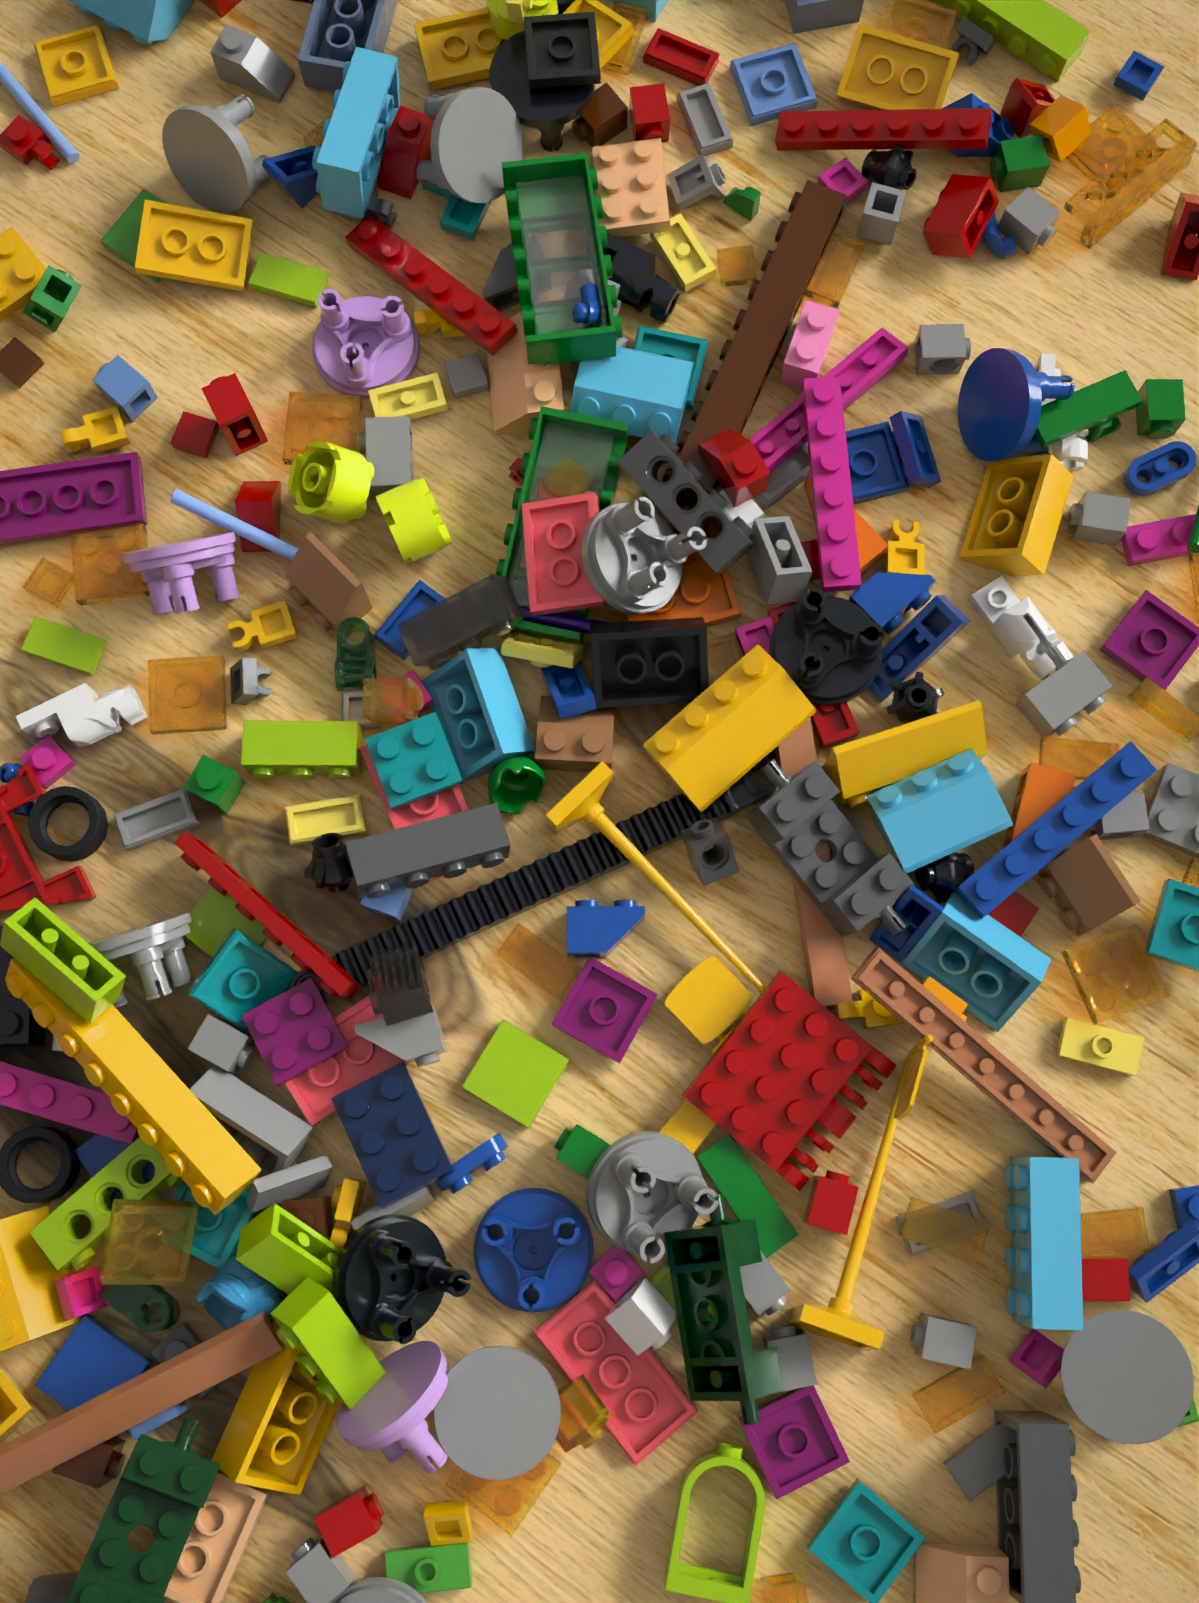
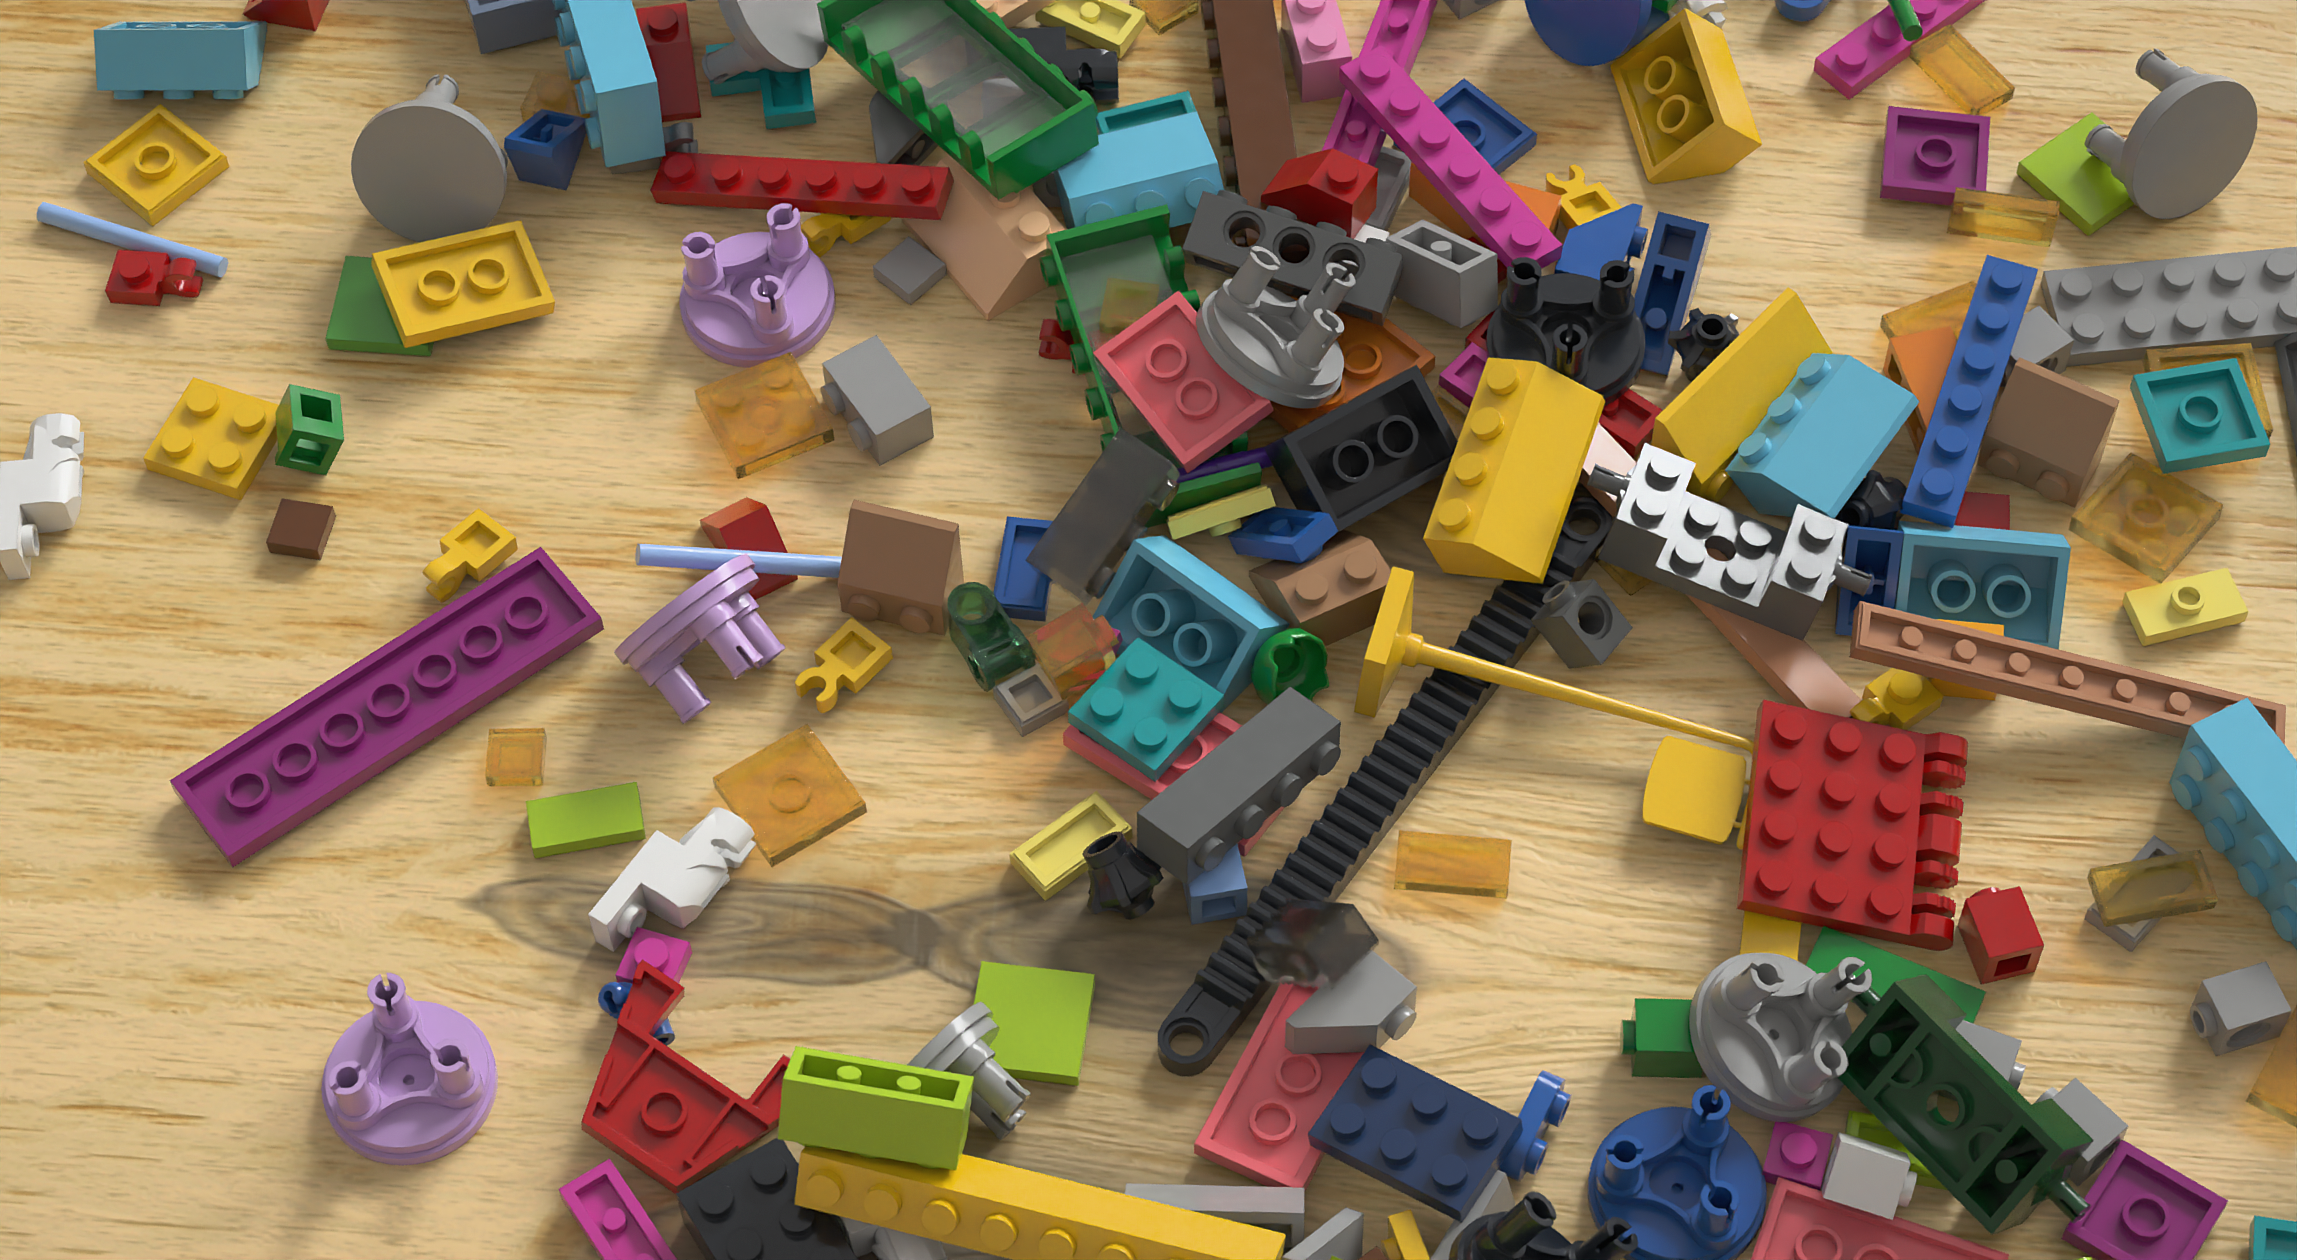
camera: 30 degrees left, 20 degrees down
black tyre [28,786,108,862] -> none
clear yellow plate [70,523,150,605] -> none
medium blue brick [92,355,158,422] -> none
light grey tile [113,788,200,851] -> none
red tile [170,411,220,458] -> none
red plate [174,831,362,998] -> none
green brick [184,755,246,814] -> none
teal plate [187,928,298,1037] -> none
light grey brick [188,1014,256,1074] -> none
red brick [201,373,268,456] -> none
light grey slope [210,24,295,103] -> none
dark grey tile [230,658,272,705] -> none
lime brick [241,720,363,780] -> none
magenta plate [241,977,349,1086] -> none
lime tile [248,252,329,308] -> none
neon yellow brick [288,440,375,524] -> none
light yellow plate [368,372,448,420] -> none
neon yellow brick [375,477,453,565] -> none
lime tile [462,1019,570,1128] -> none
magenta plate [551,956,658,1064] -> none
blue slope [567,900,645,958] -> none
blue arm [572,283,601,326] -> none
yellow piece [787,1035,933,1351] -> none
blue plate [889,411,941,488] -> none
white plate [969,576,1074,680] -> none
light grey brick [1016,651,1112,739] -> none
light grey brick [1068,491,1130,546] -> none

